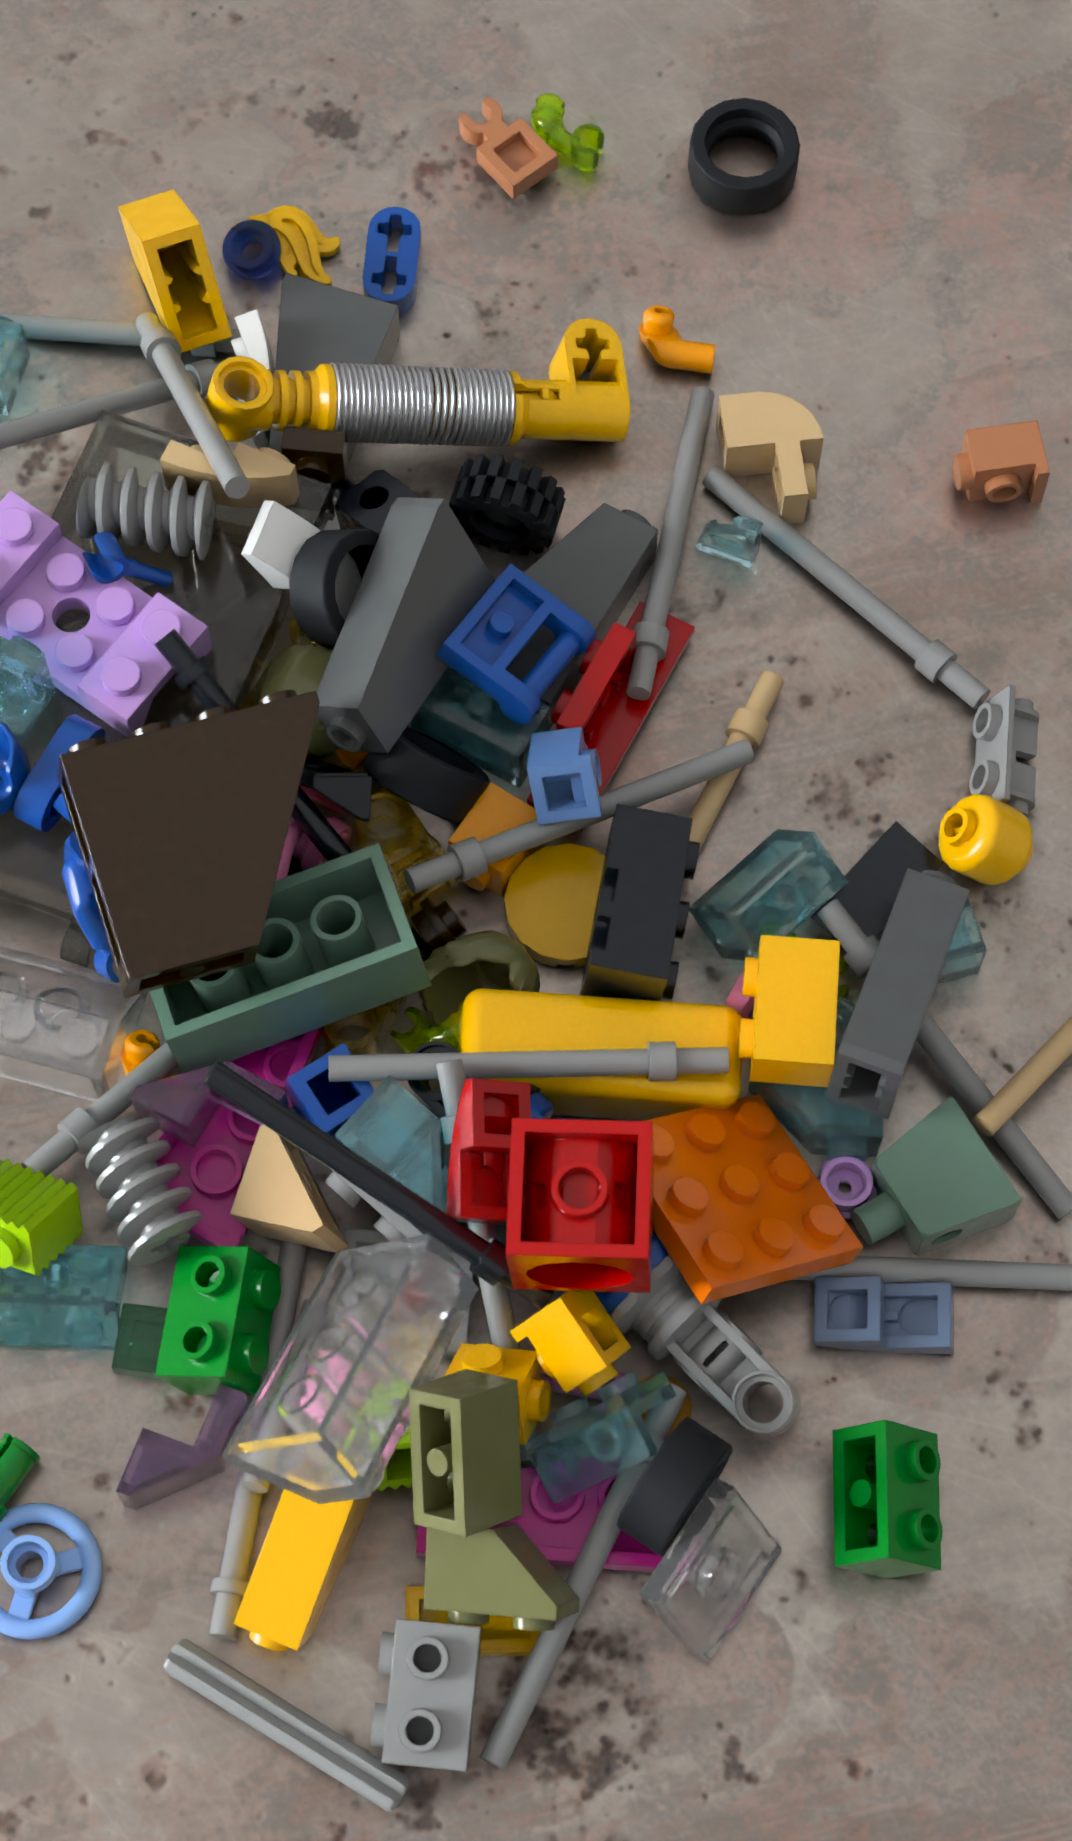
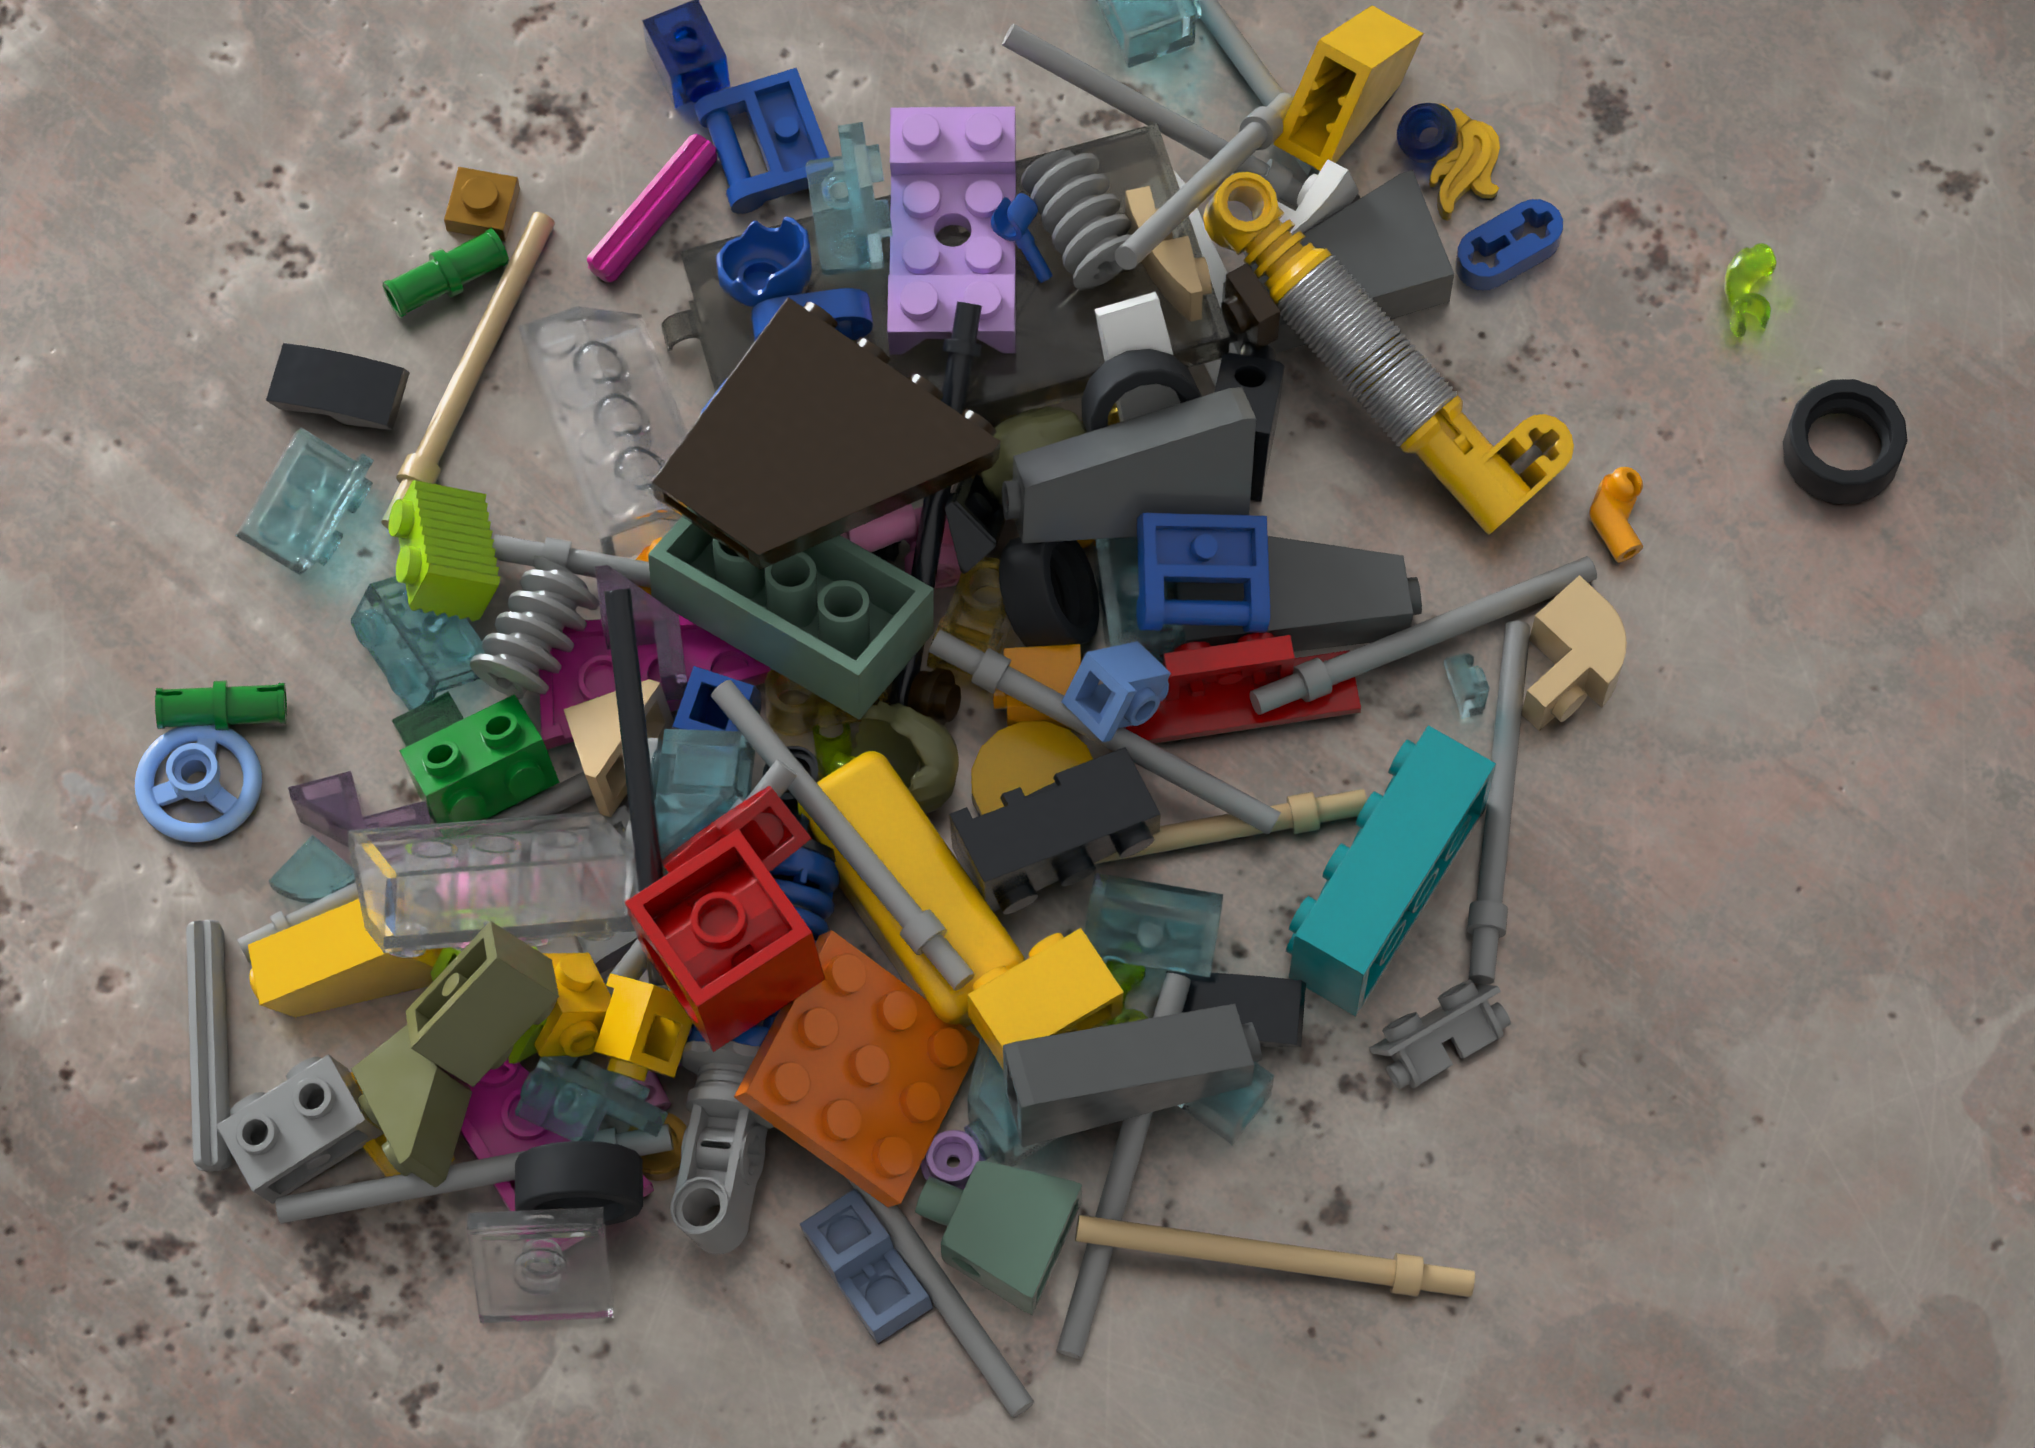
camera: 55 degrees right, 0 degrees up
black tyre [448,454,566,555] -> none
nougat plate [459,97,558,199] -> none
green brick [833,1420,943,1578] -> none
yellow head [938,794,1033,886] -> none
nougat brick [953,420,1050,504] -> none
none -> clear light blue tile [269,835,361,903]
none -> teal brick [1286,725,1496,1017]

